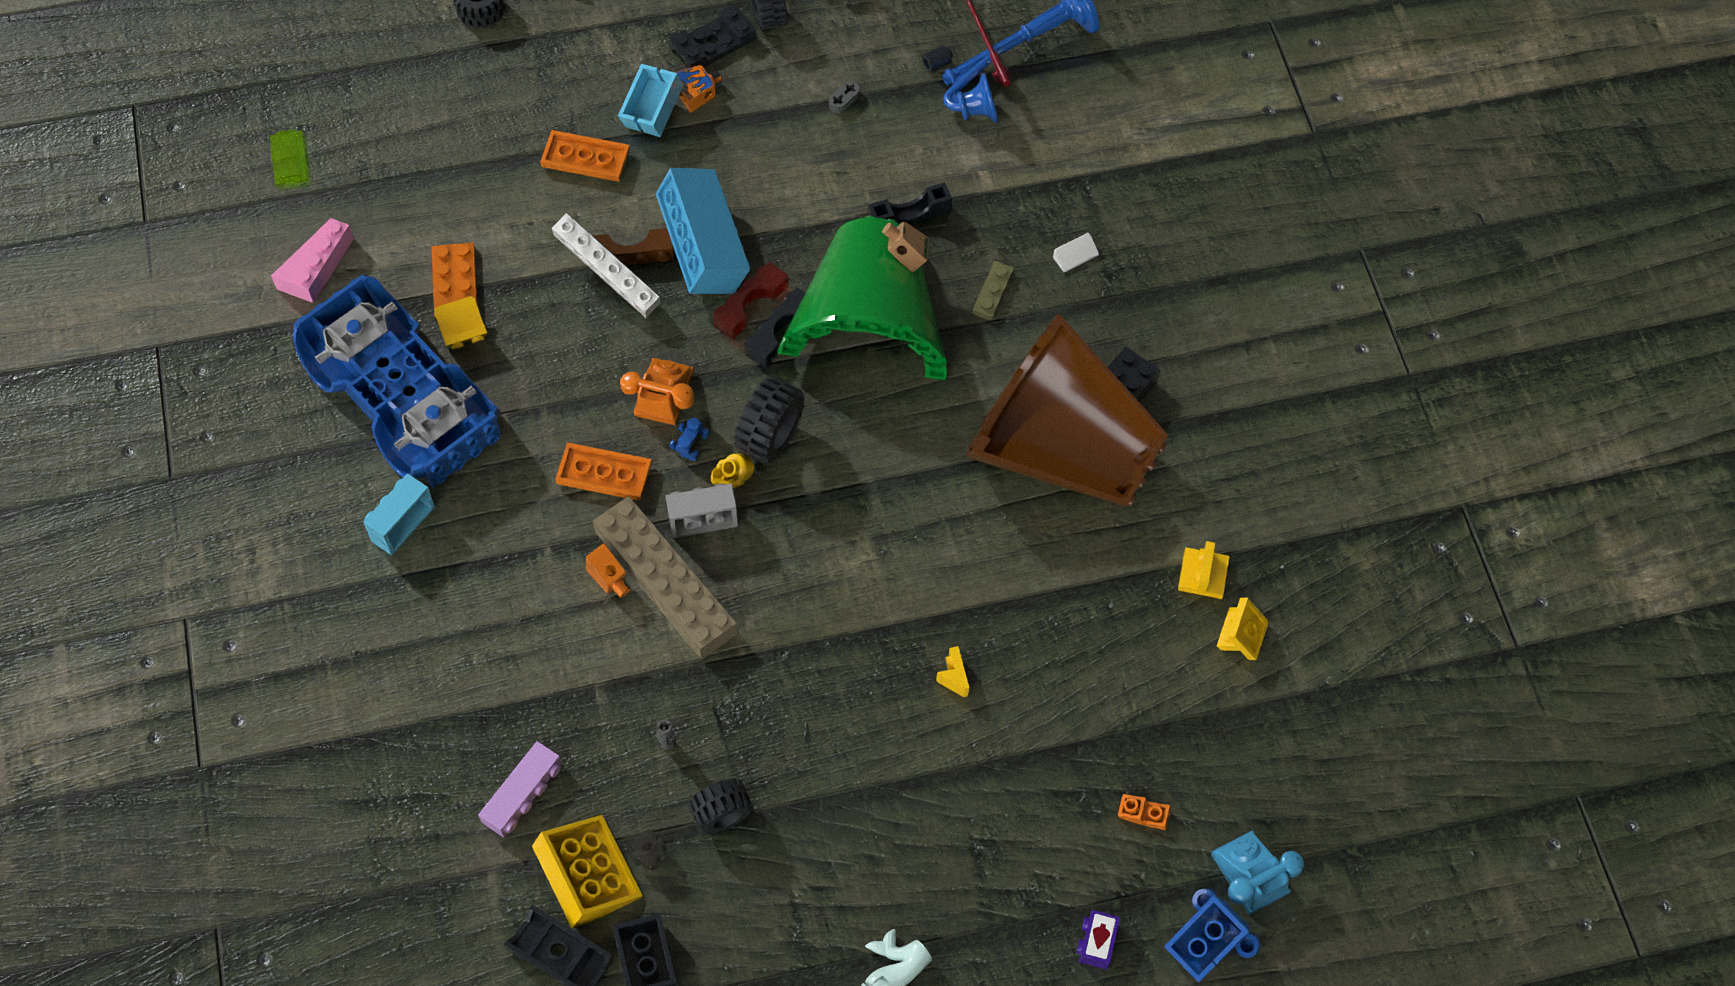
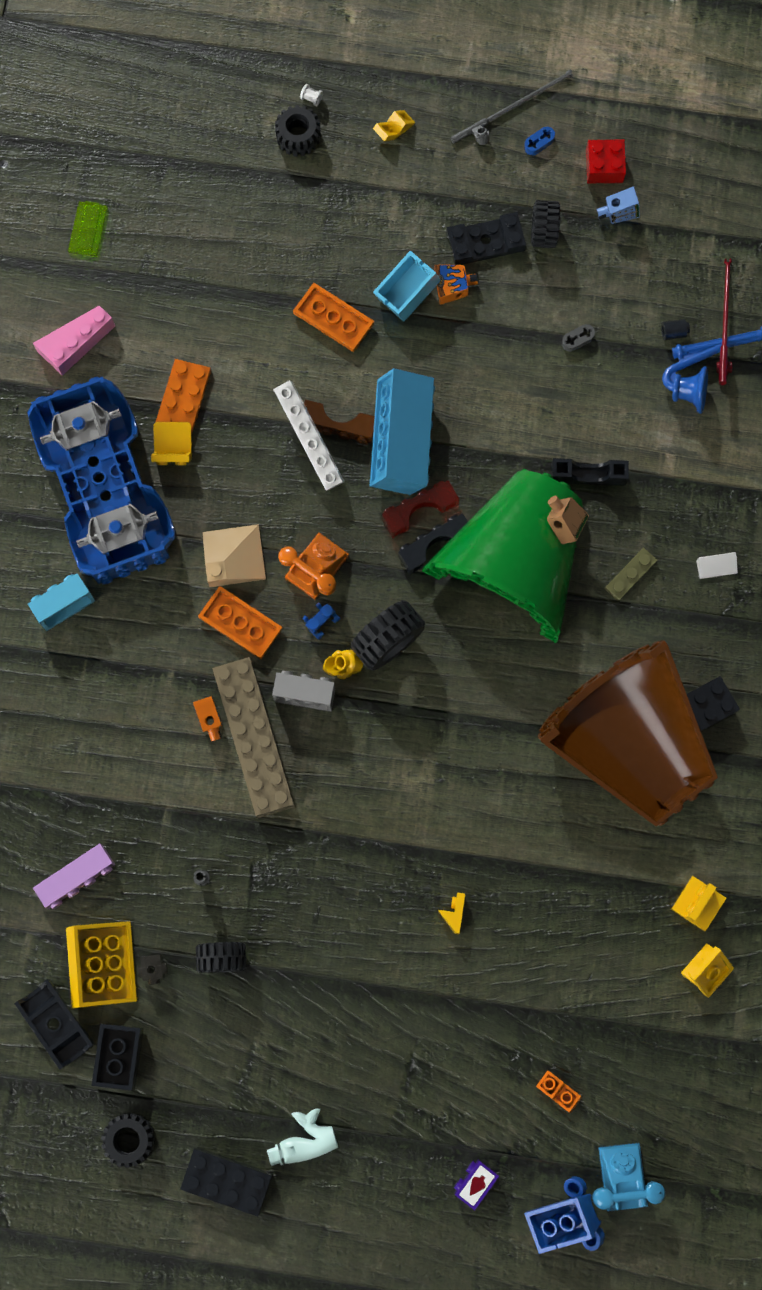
camera: 25 degrees right, 15 degrees up
none -> tan slope [203,524,266,587]

